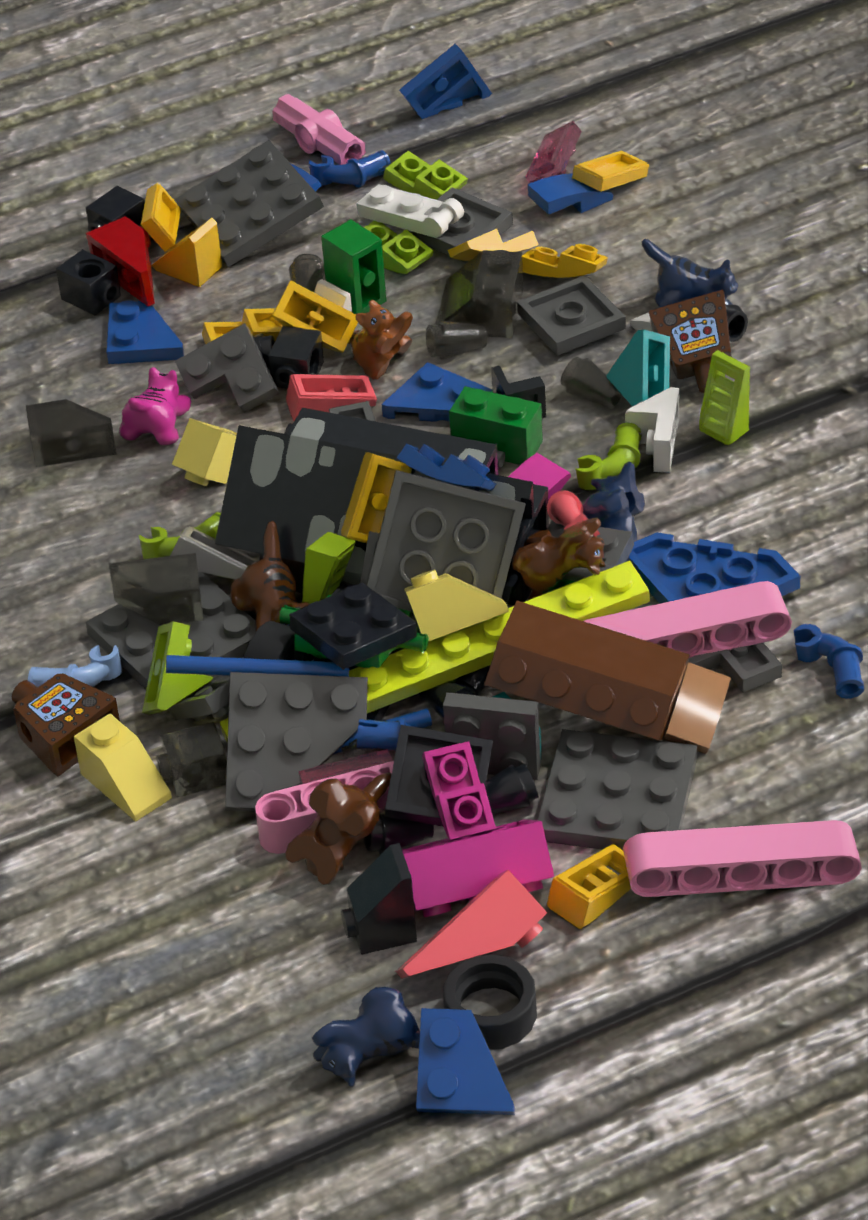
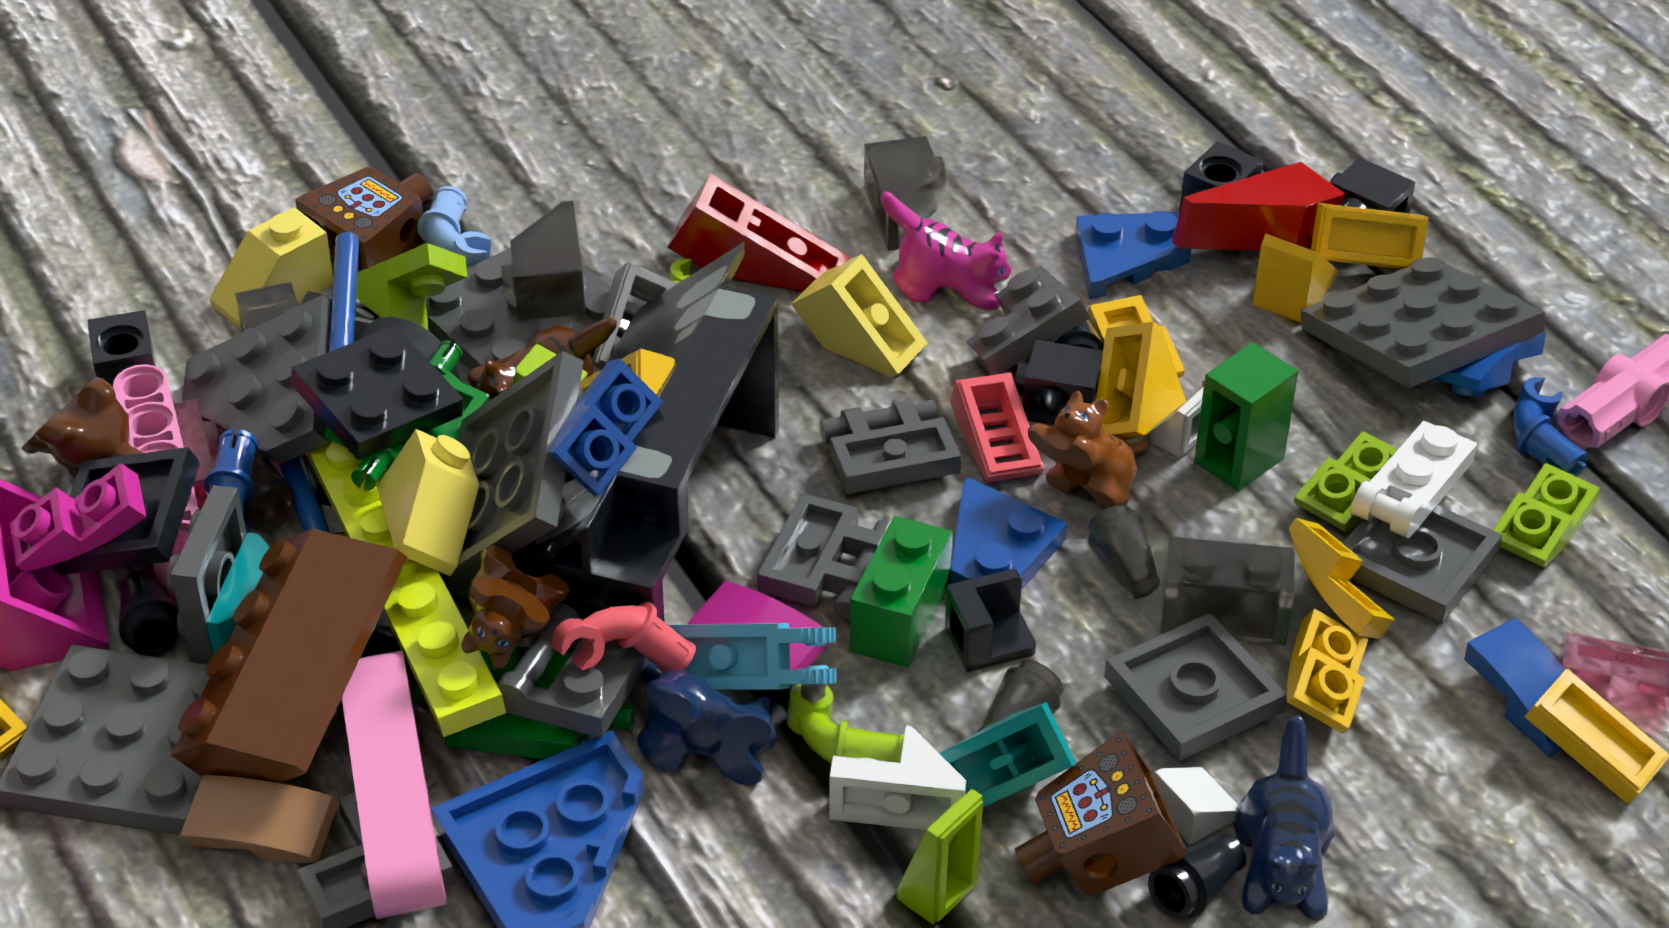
camera: 85 degrees right, 0 degrees up
none -> black brick [87,310,157,386]
none -> red slope [667,174,850,292]
none -> medium azure hinge [669,623,837,690]

